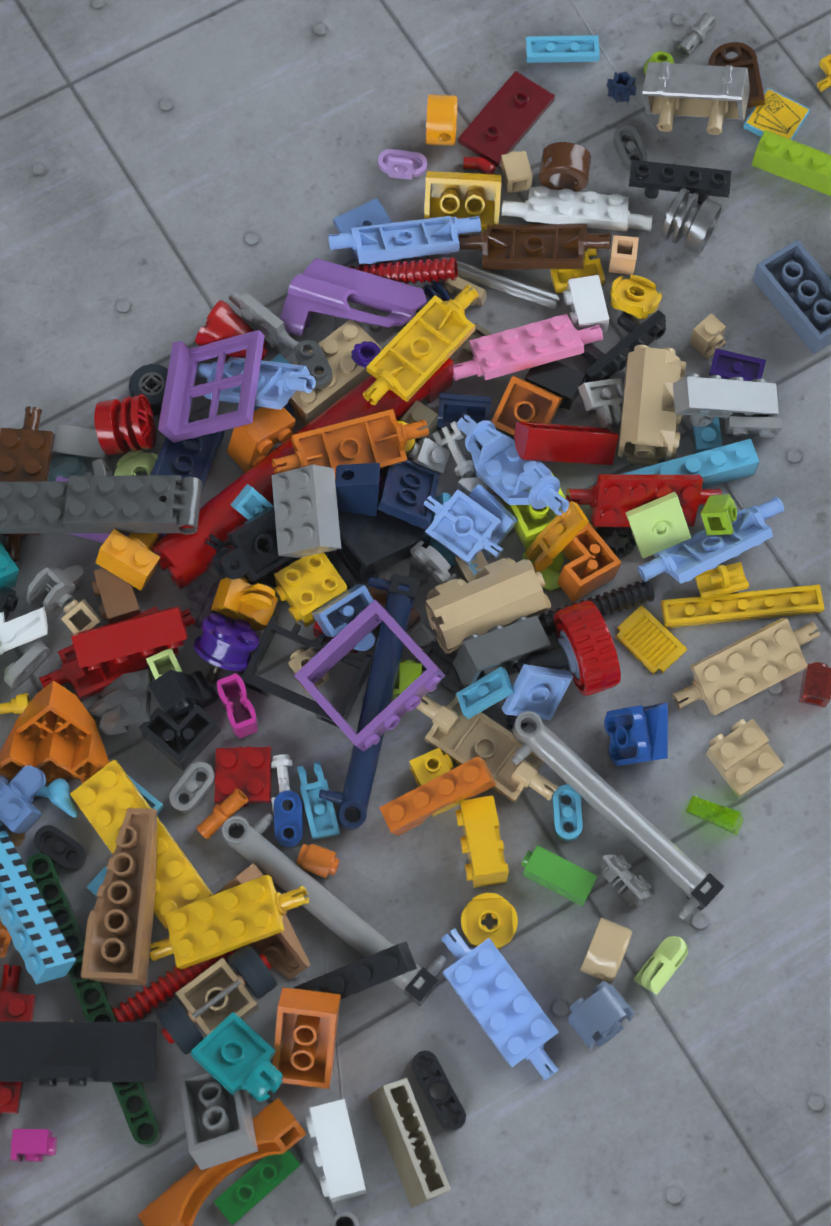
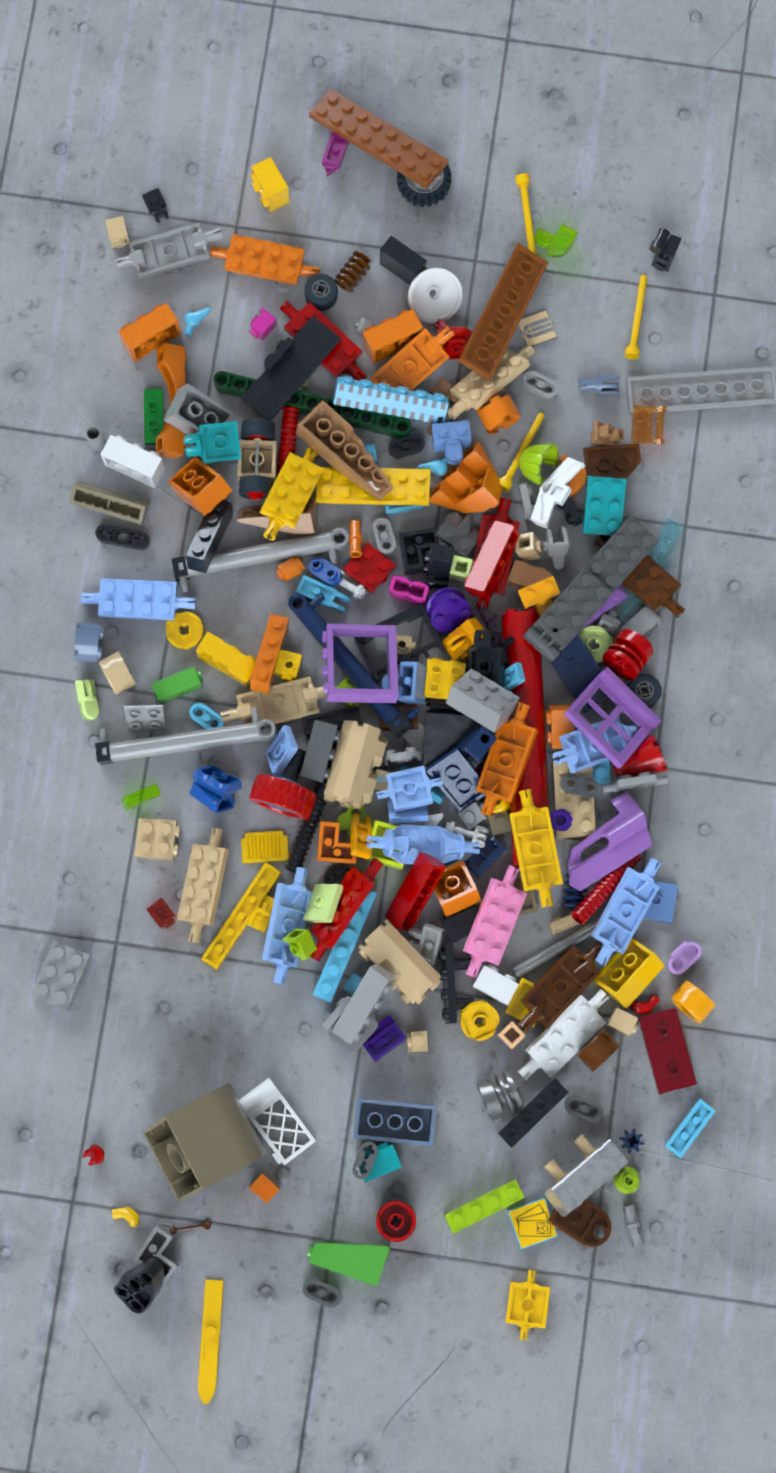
camera: 125 degrees right, 10 degrees up
medium azure plate [456,666,514,719] -> none

